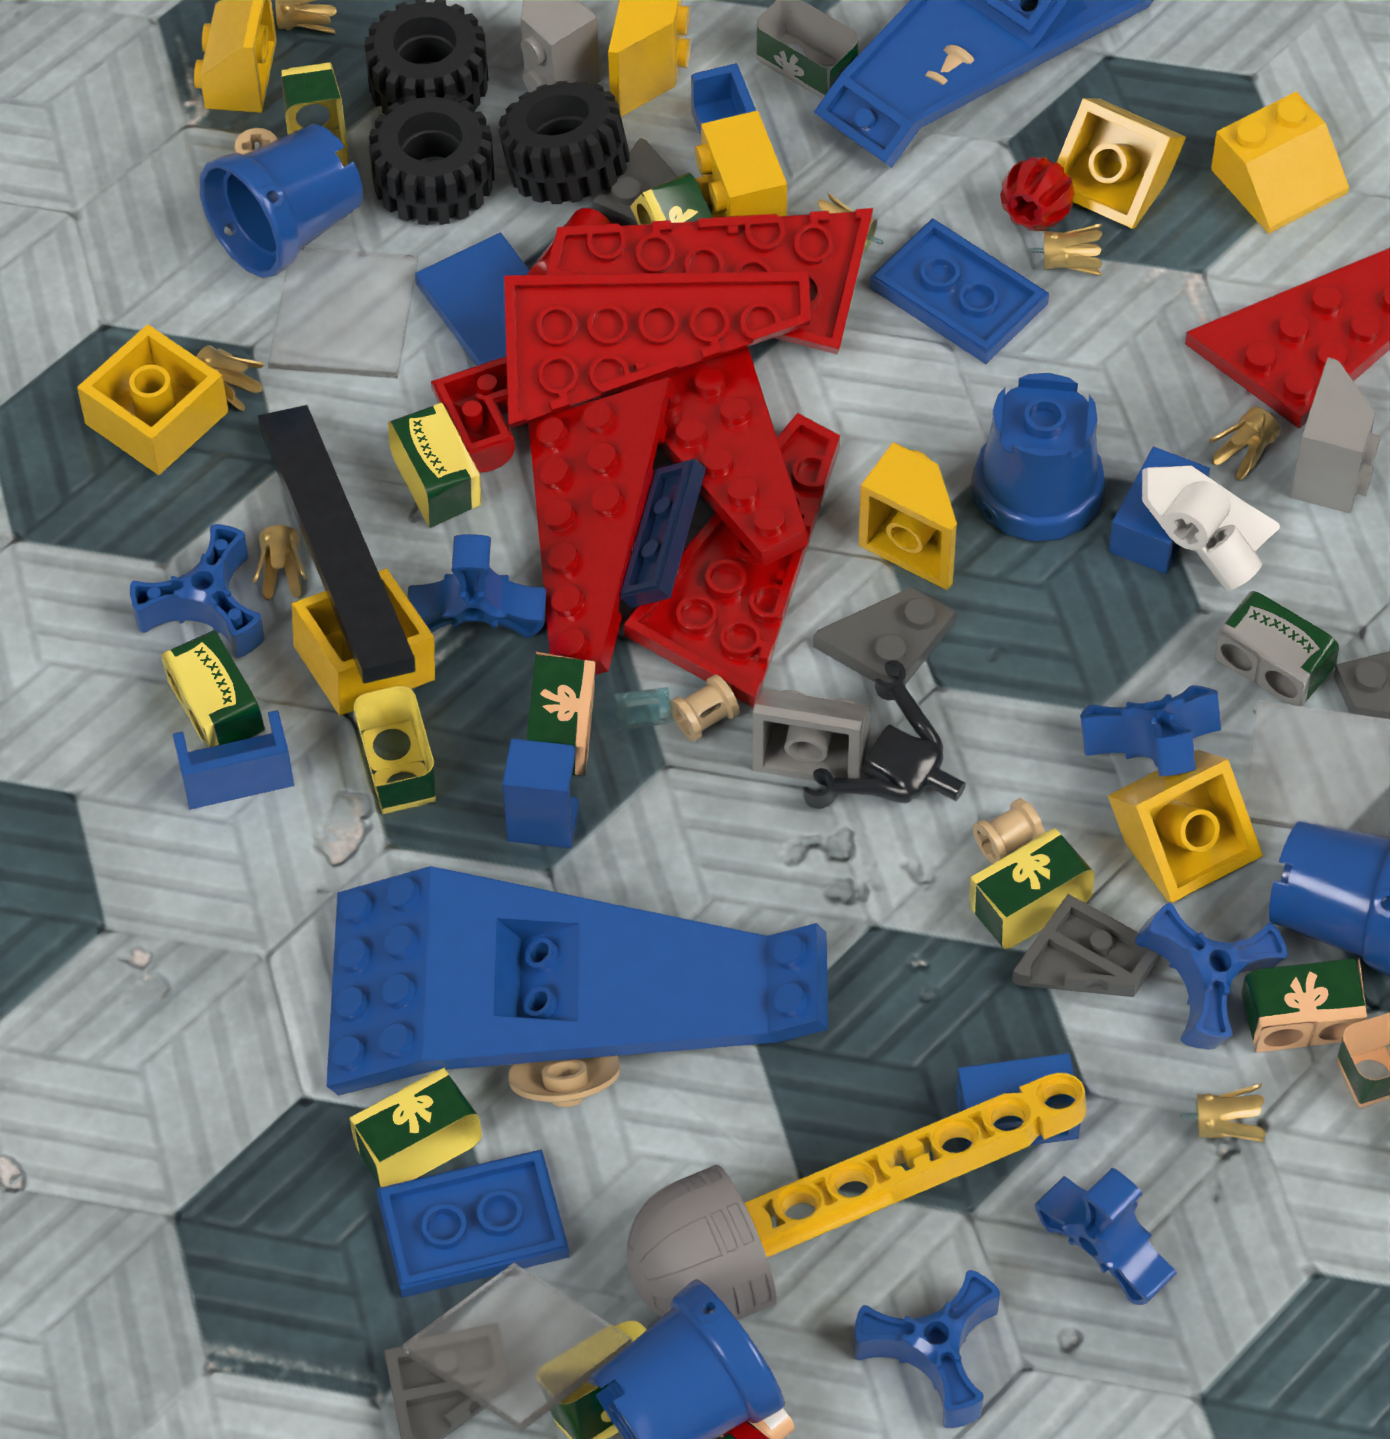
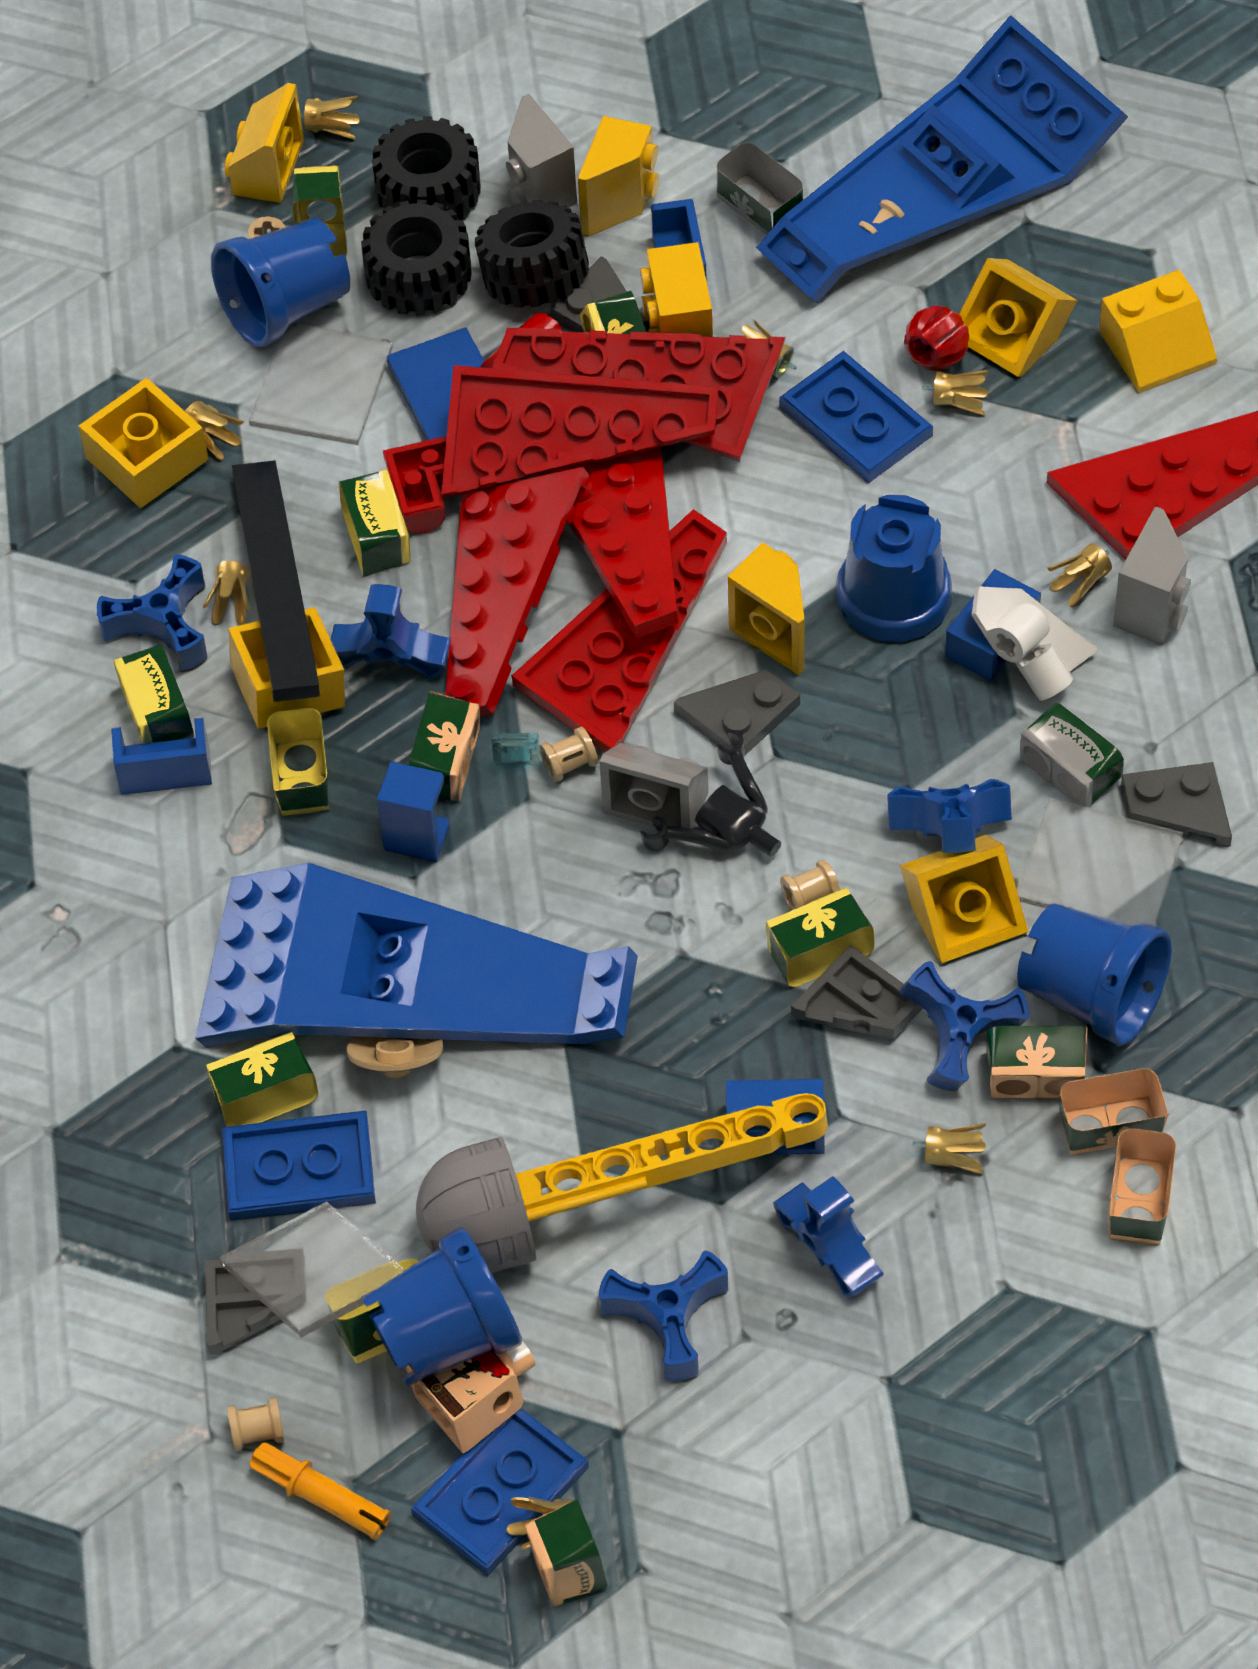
camera: 10 degrees right, 0 degrees up
dark blue tile [620,458,706,608] -> none

